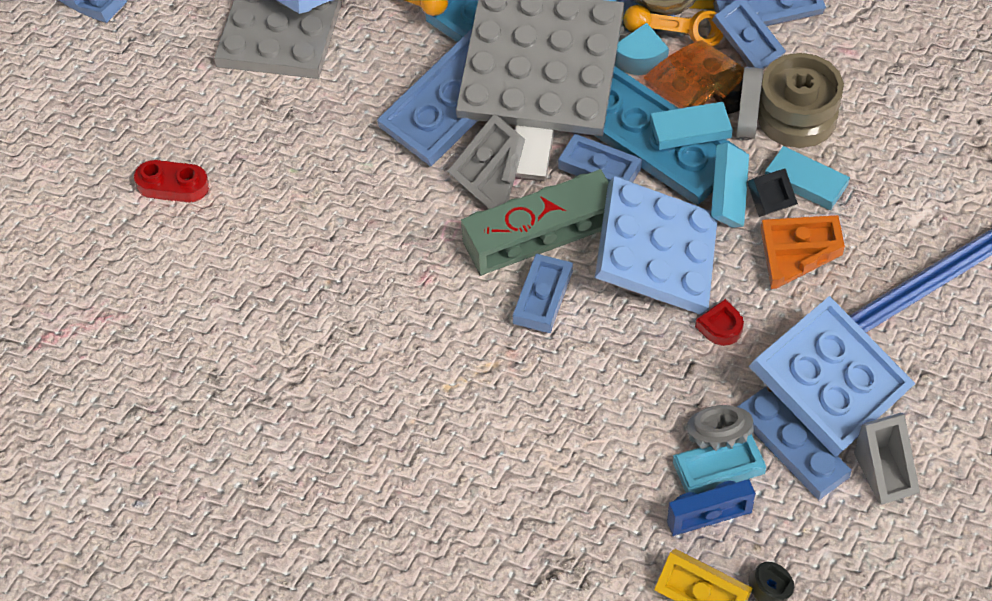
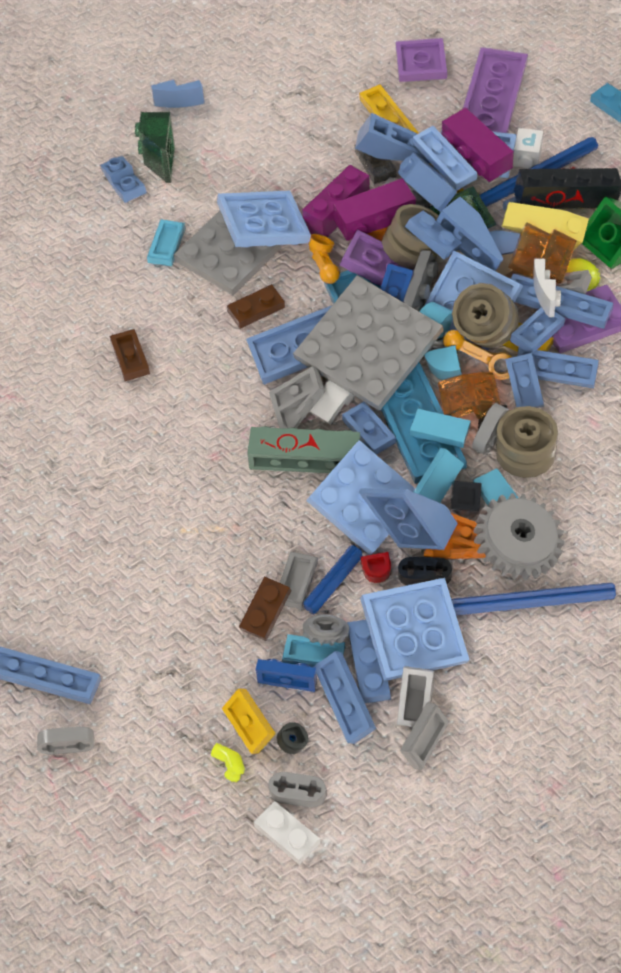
camera: 30 degrees right, 0 degrees up
red plate [134,160,209,203] -> none
medium blue plate [513,254,573,334] -> none
none -> reddish brown plate [109,329,150,381]
none -> medium azure tile [147,219,185,266]
none -> reddish brown plate [227,284,285,329]
none -> reddish brown plate [239,576,292,641]
none -> light grey tile [280,551,318,610]
none -> blue axle [303,545,363,614]
none -> medium blue plate [314,651,376,744]
none -> medium blue slope [359,488,458,550]
none -> black beam [398,557,452,585]
none -> light grey tile [400,702,449,770]
none -> light grey gear [473,493,565,581]

